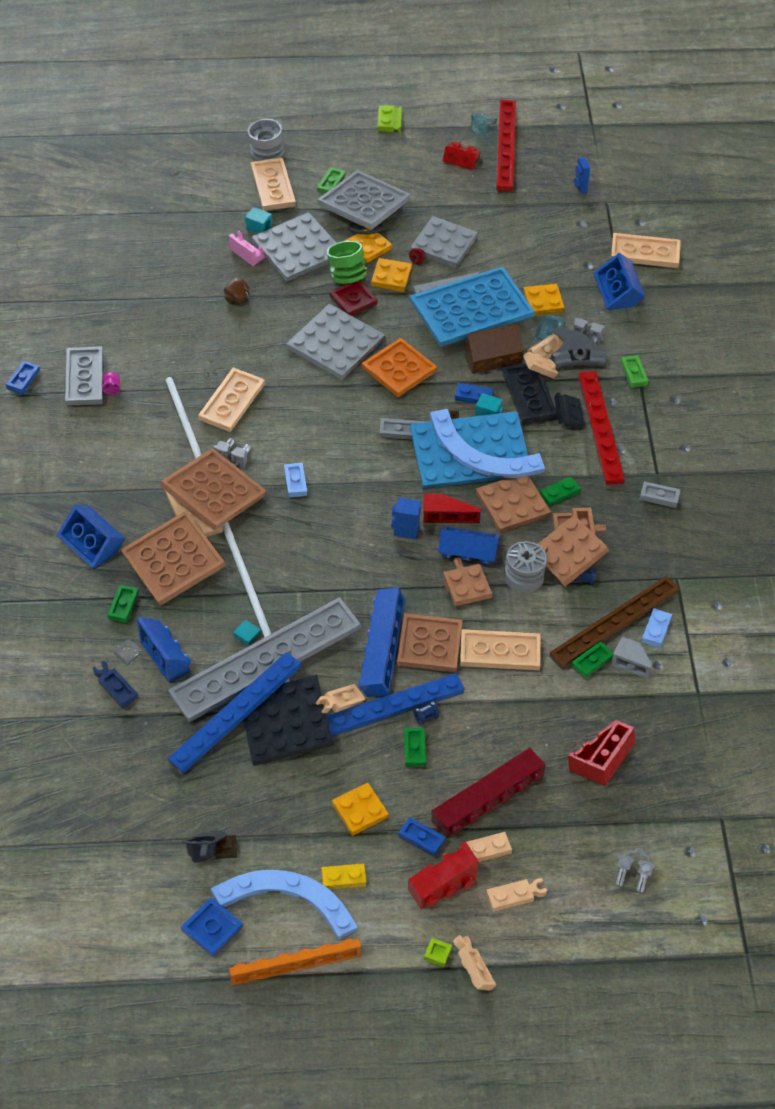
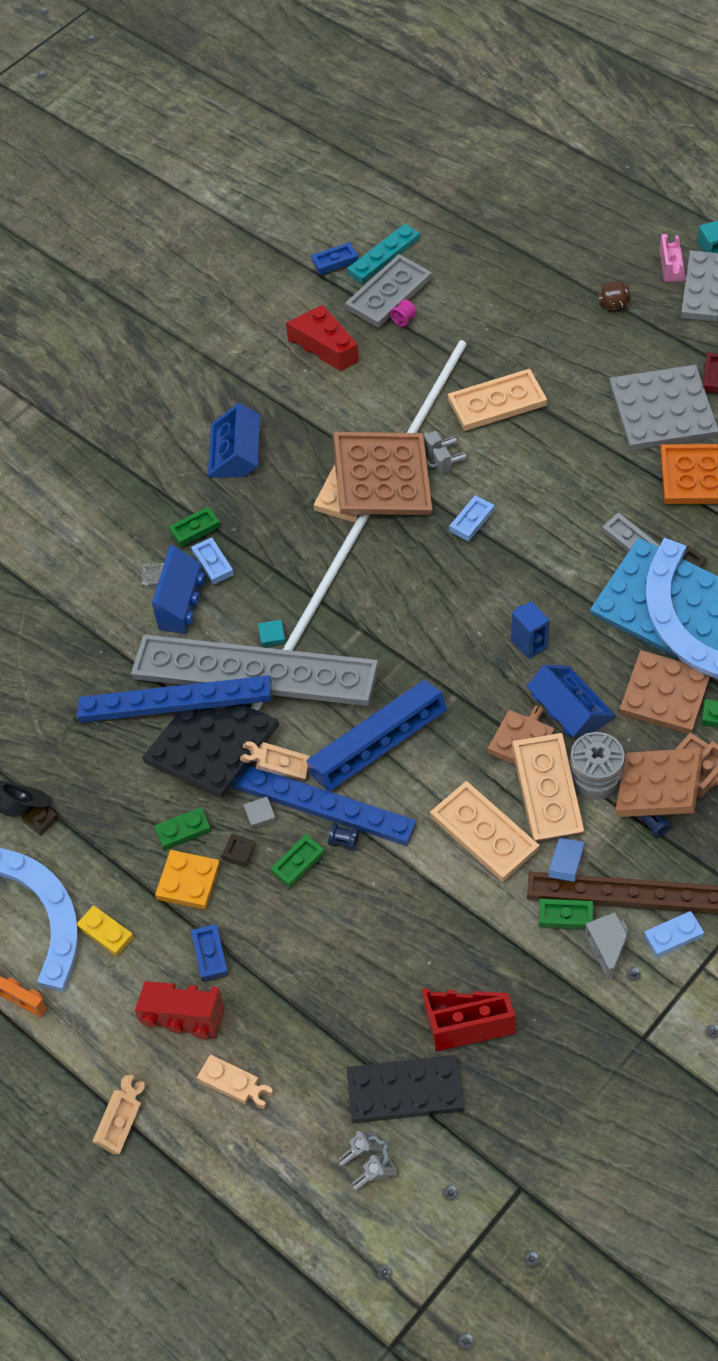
camera: 50 degrees right, 5 degrees up
dark blue plate [93,661,139,709] -> none
nougat plate [121,510,226,606] -> none
nougat plate [397,613,463,672] -> none
red slope [423,493,481,524] -> none
lime plate [424,938,452,967] -> none
dark red brick [431,747,546,838] -> none
light nougat plate [467,832,512,862] -> none
none -> green plate [154,807,211,851]
none -> light blue plate [191,538,234,585]
none -> dark brown plate [222,834,256,868]
none -> light grey tile [243,797,276,829]
none -> red wedge [286,304,359,371]
none -> black plate [346,1055,463,1124]
none -> teal plate [347,224,420,284]
none -> light nougat plate [511,733,584,842]
none -> medium blue tile [549,838,585,882]

